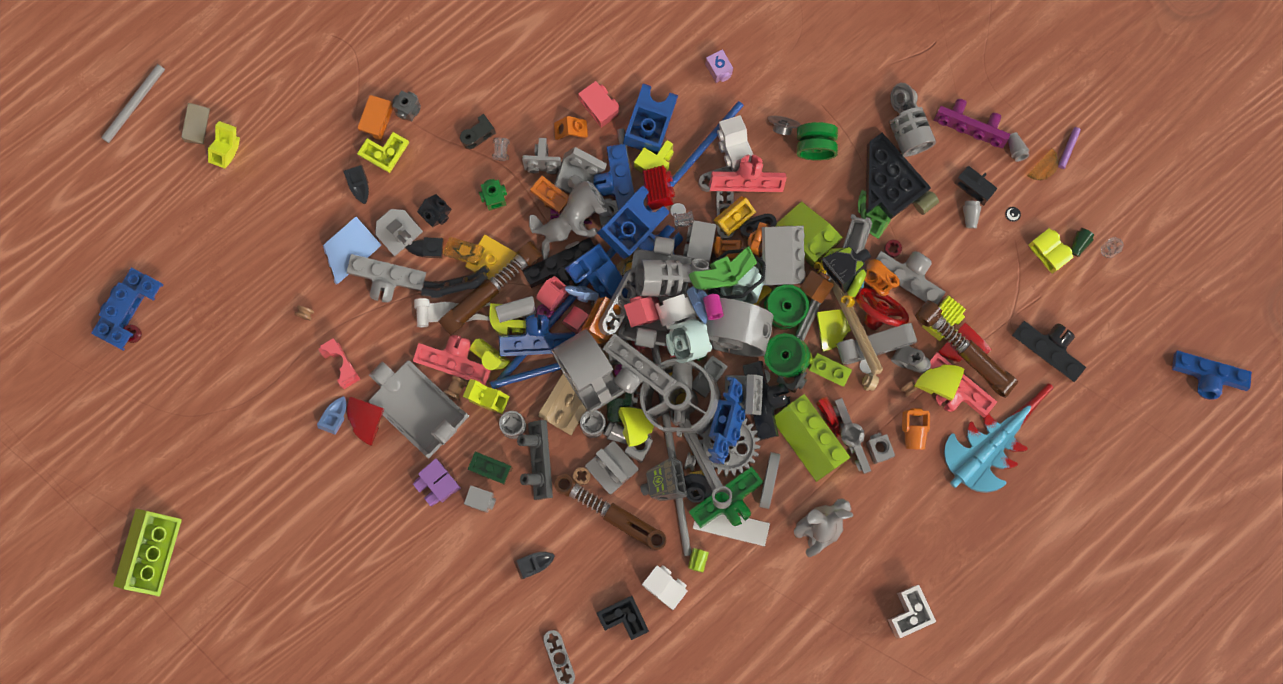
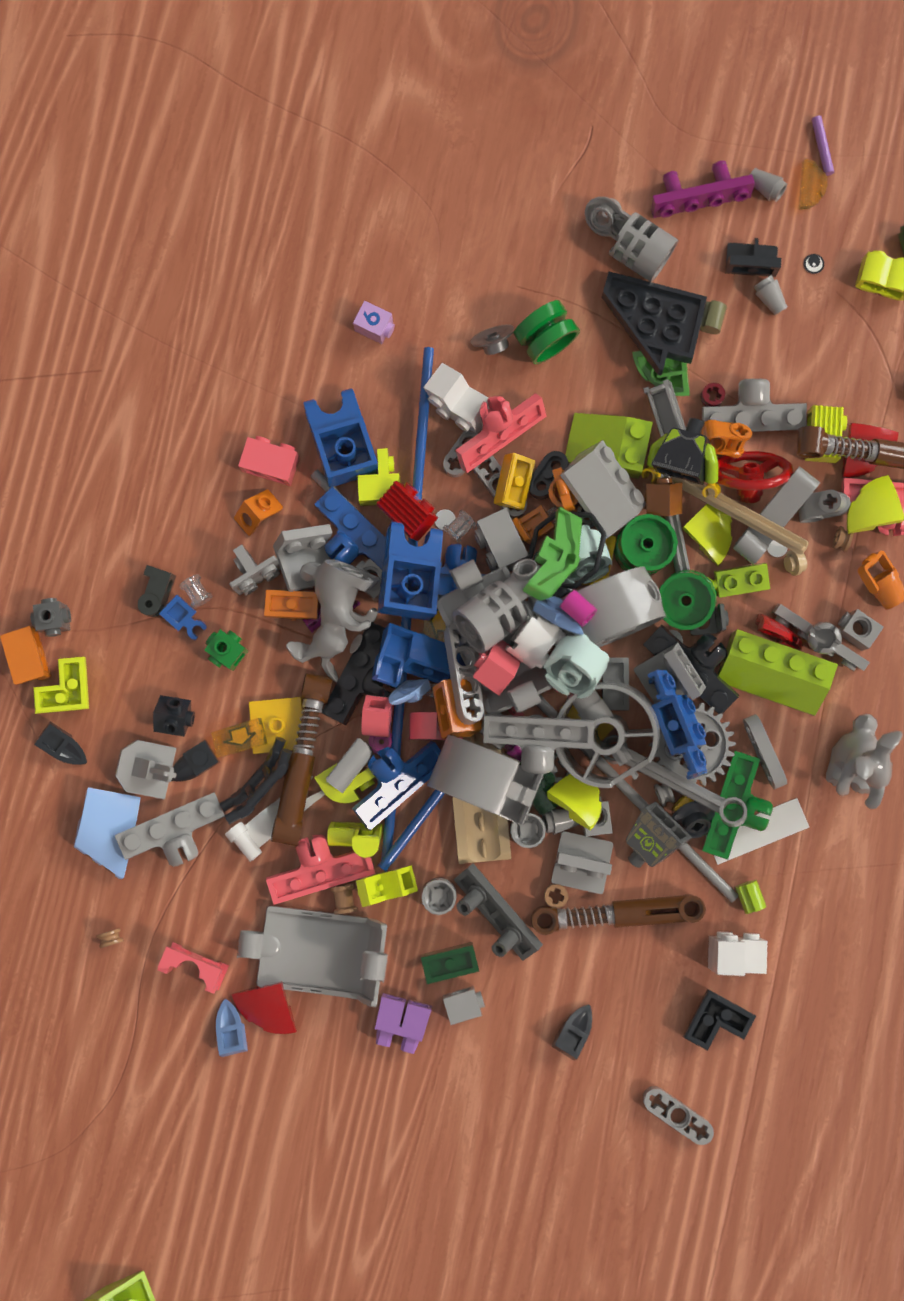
camera: 30 degrees left, 5 degrees up
none -> blue plate [159,594,207,640]

